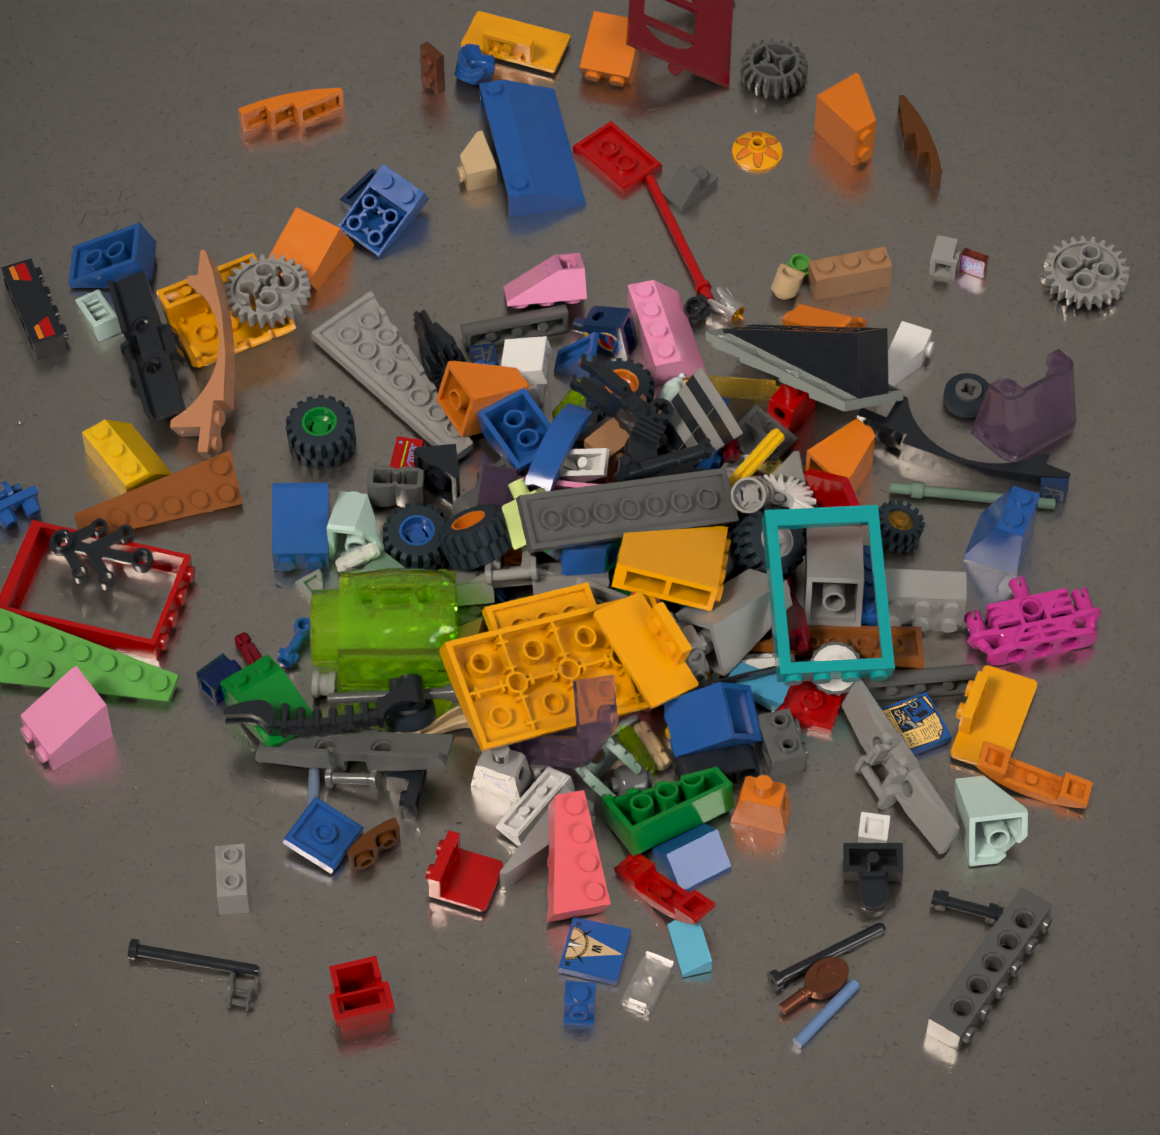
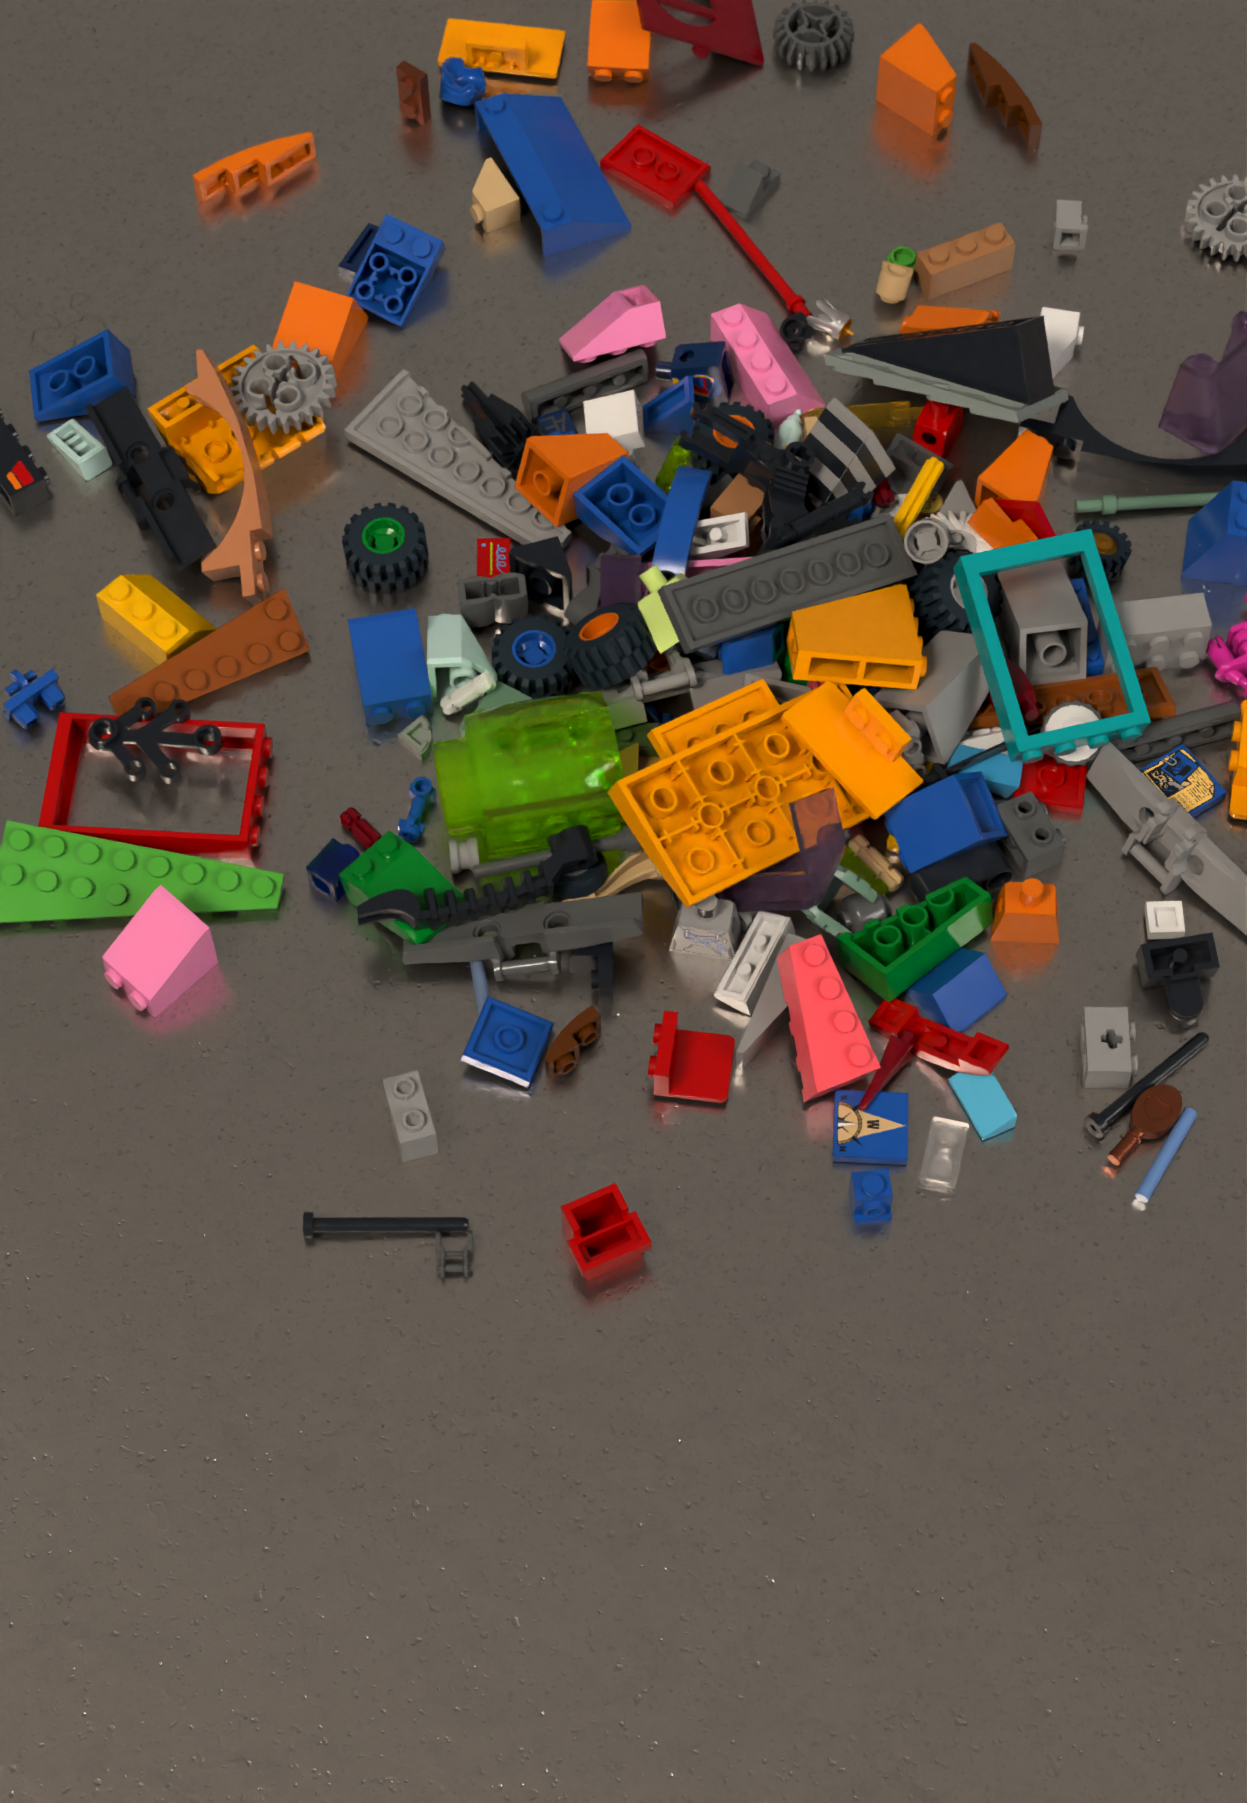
camera: 10 degrees left, 5 degrees up
light orange dish [732,131,783,172] -> none
black wheel [943,373,992,418] -> none
tile [959,248,989,279] -> none
none -> dark red piece [858,1030,915,1111]
none -> orange slope [967,497,1039,549]
none -> light grey brick [1080,1006,1138,1088]

